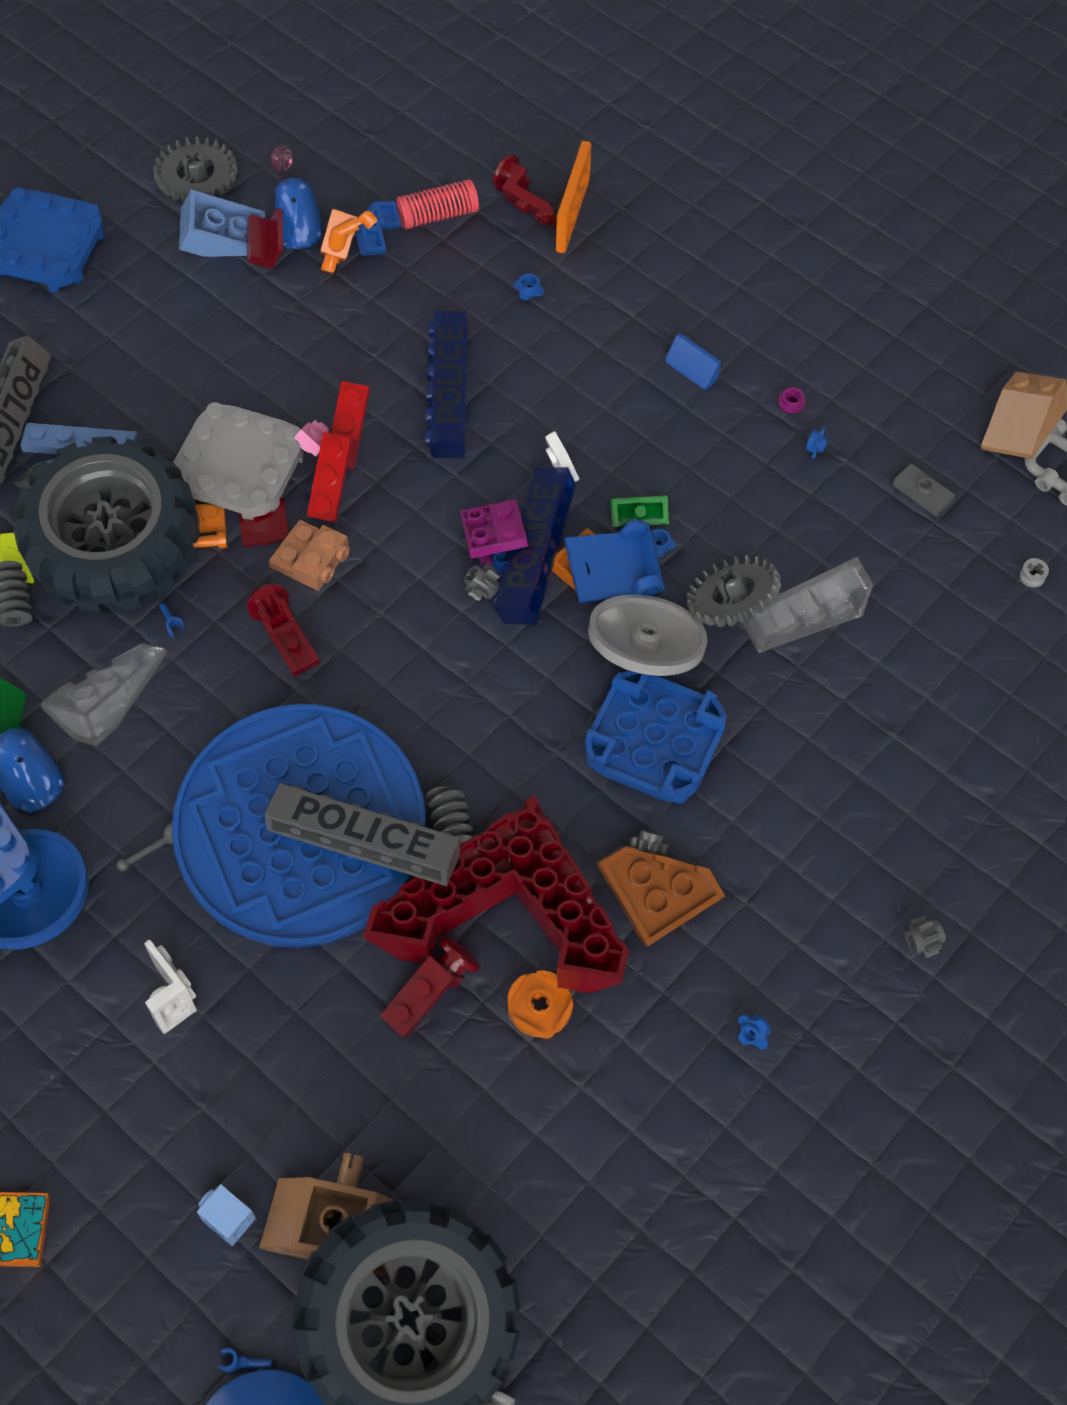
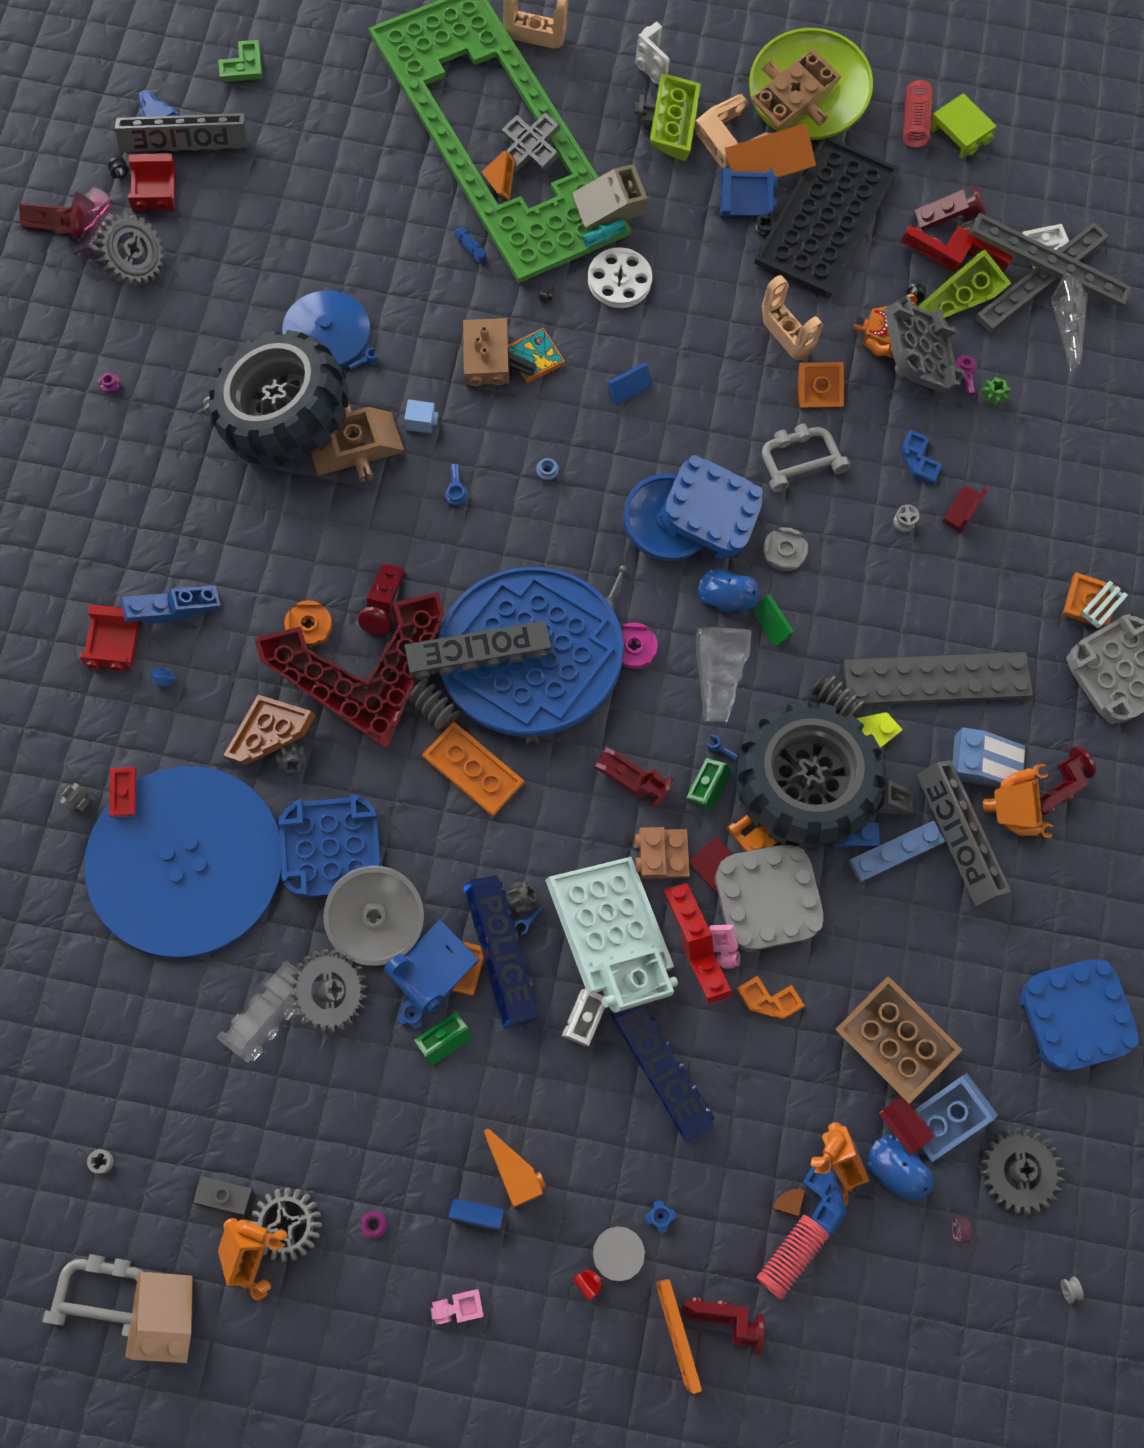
camera: 145 degrees right, 10 degrees up
white bracket [144,939,197,1034] -> none
magenta plate [460,499,528,568] -> none
white wing [545,431,579,484] -> none
blue plate [806,427,828,459] -> none
none -> red panel [79,605,141,672]
none -> blue plate [84,766,282,958]
none -> red plate [109,767,137,818]
none -> blue slope [120,585,221,625]
none -> orange torso [218,1218,288,1300]
none -> light grey gear [252,1188,322,1262]
none -> orange tile [422,721,525,817]
none -> bright pink plate [430,1289,484,1324]
none -> blue plate [445,464,468,506]
none -> medium nougat piece [463,318,537,386]
none -> orange slope [484,1129,546,1208]
none -> medium blue plate [536,458,559,480]
none -> light aqua plate [546,857,678,1012]
none -> white brick [562,988,605,1046]
none -> red plate [572,1270,602,1301]
none -> light grey tile [592,1226,645,1281]
none -> dark pink plate [621,623,658,669]
none -> green slope [686,758,731,811]
none -> orange tile [736,976,805,1020]
none -> dark orange tile [772,1189,805,1216]
none -> medium nougat slope [835,976,962,1104]
none -> light grey bush [1061,1277,1084,1304]

